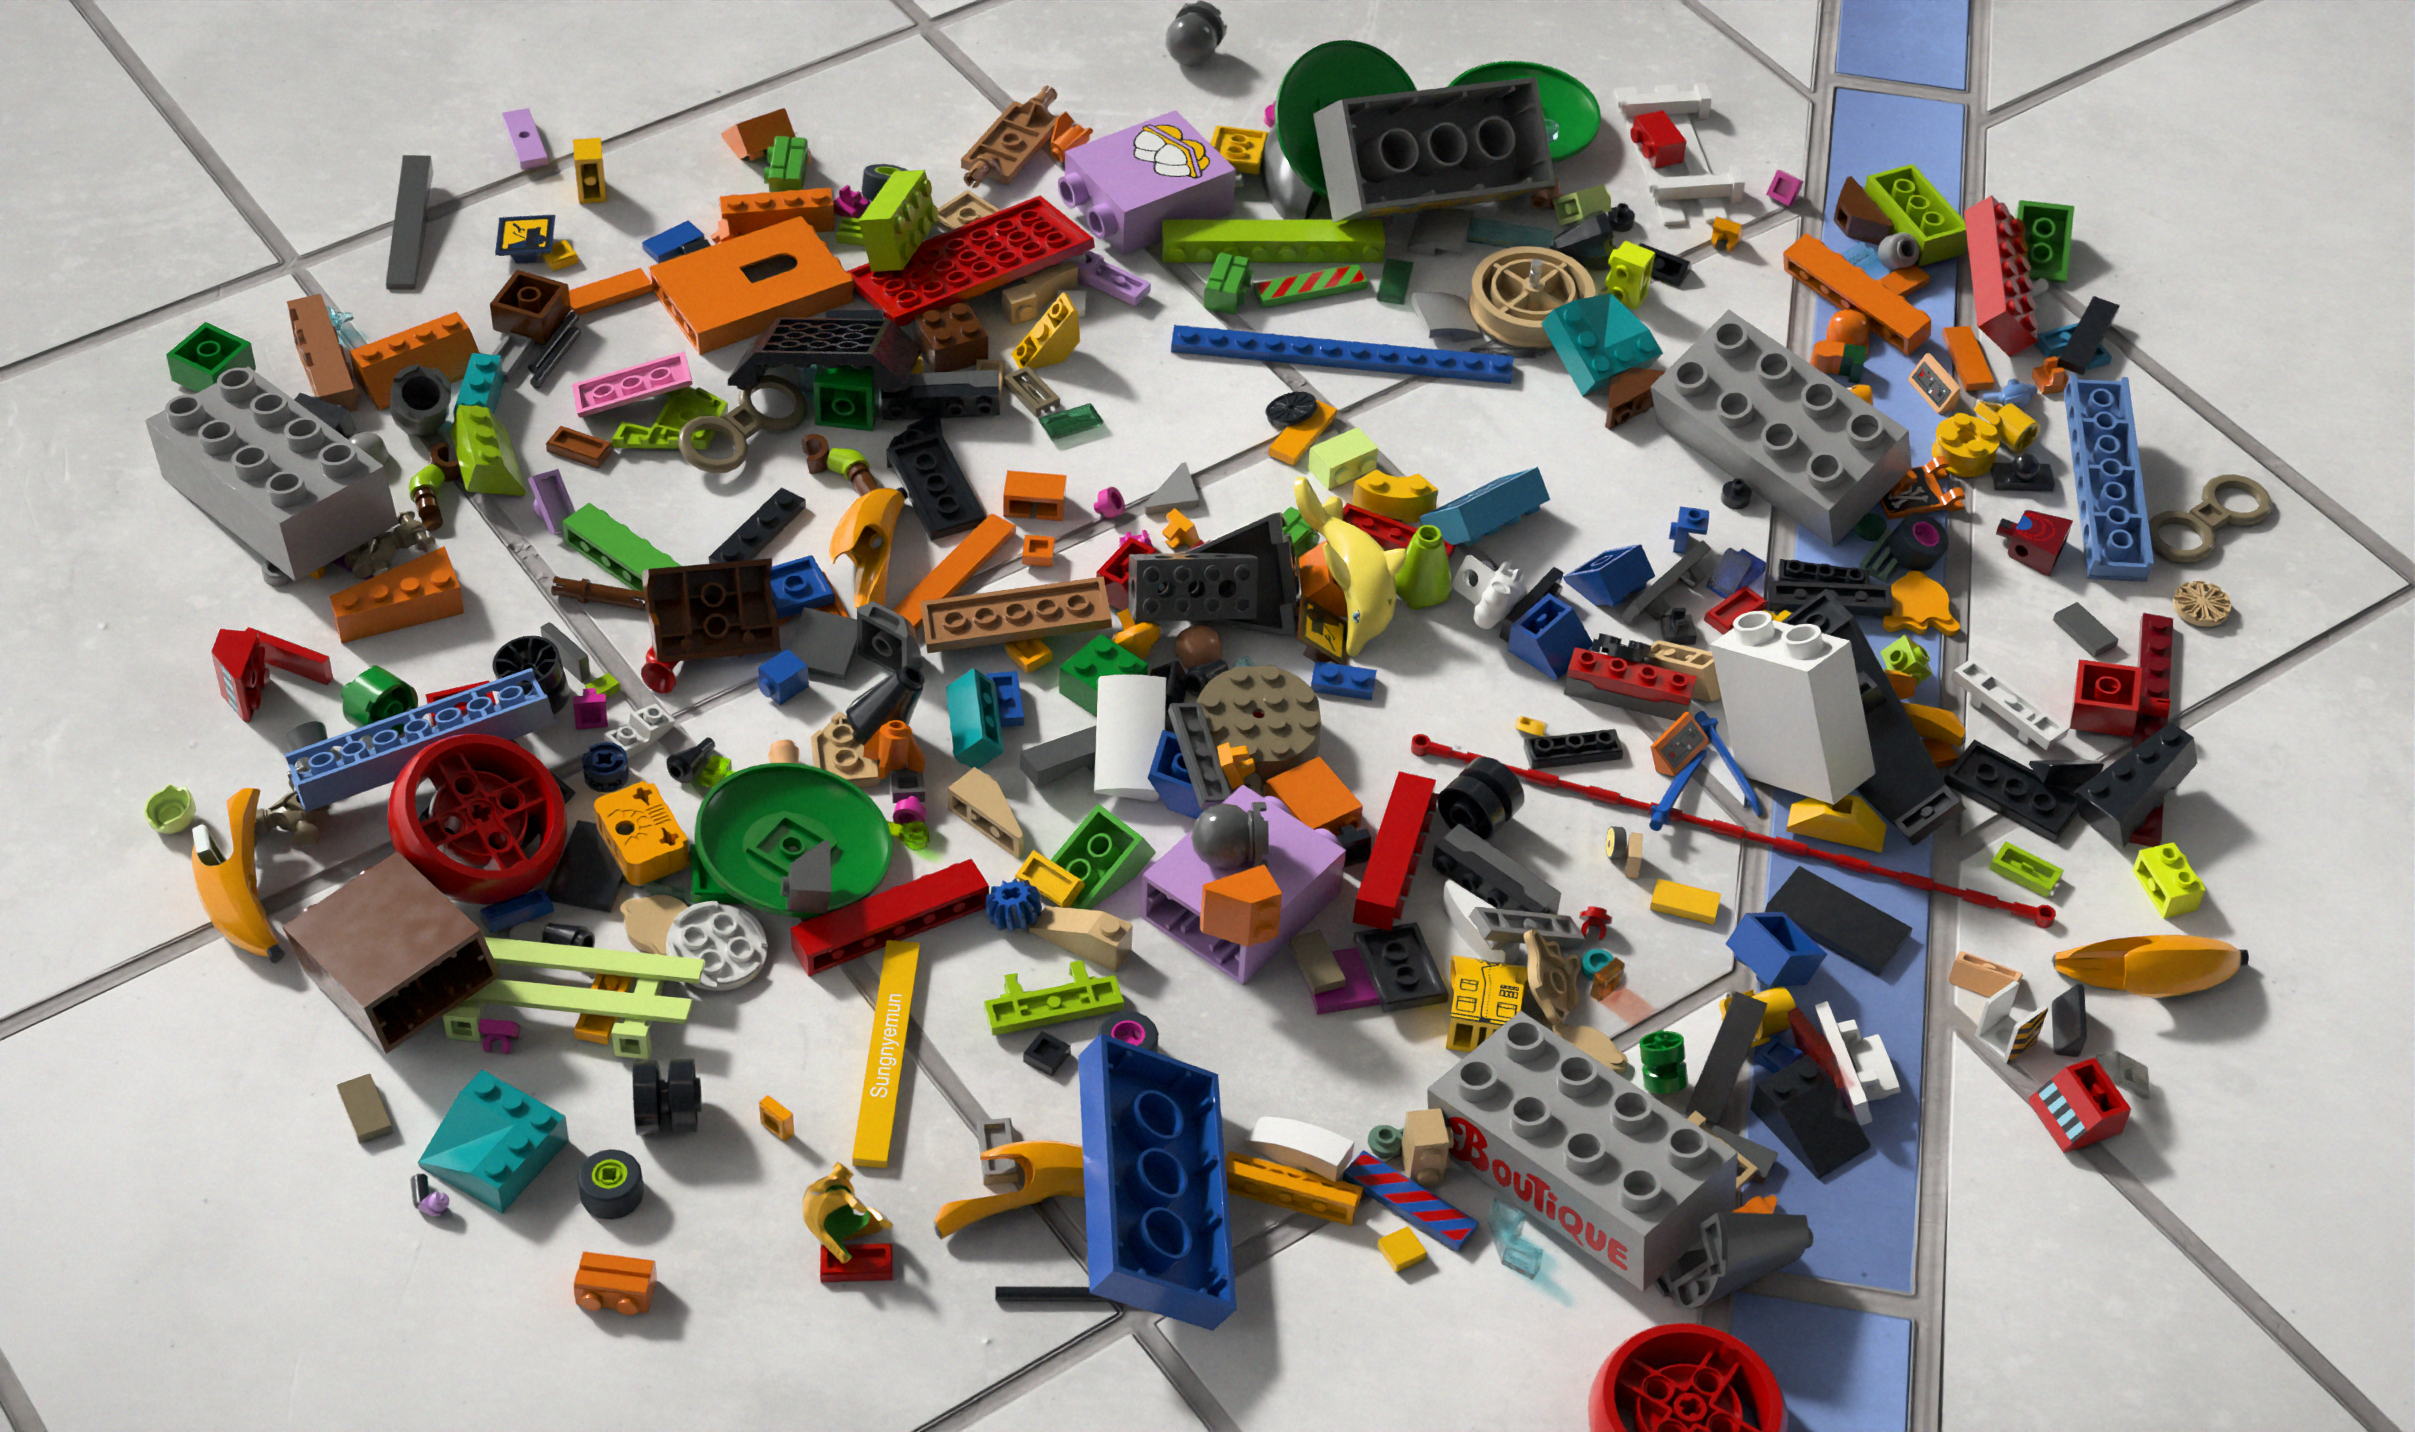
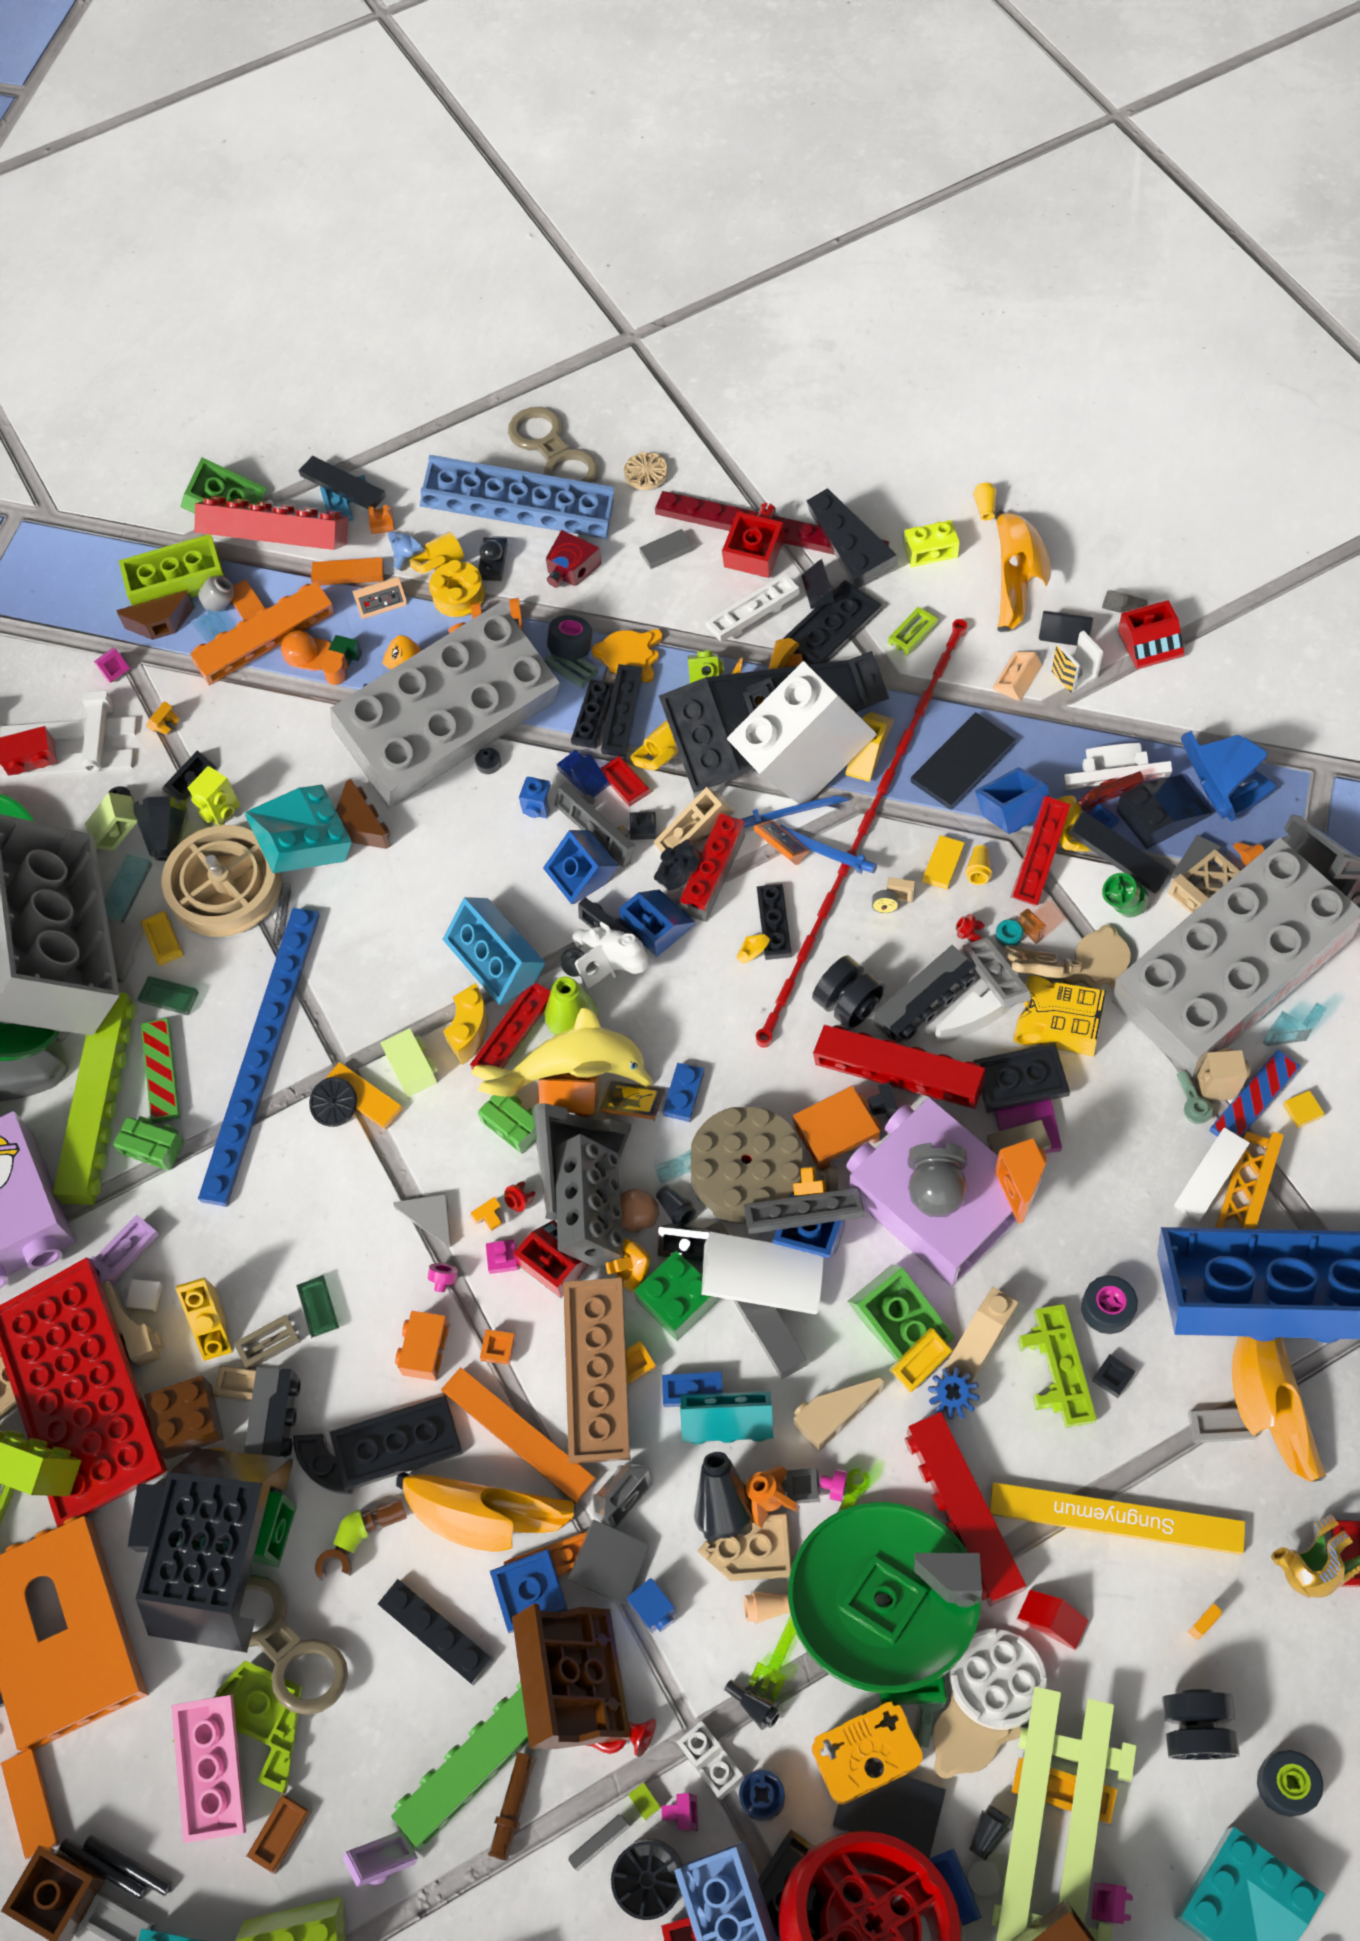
camera: 75 degrees left, 15 degrees up
light grey slope [1411,292,1482,342] -> none
none -> yellow tile [140,911,184,966]
none -> yellow cone [965,845,992,885]
none -> yellow cone [973,482,997,521]
none -> red plate [1010,796,1071,906]
none -> red slope [1017,1590,1089,1650]
none -> blue piece [1181,731,1276,822]

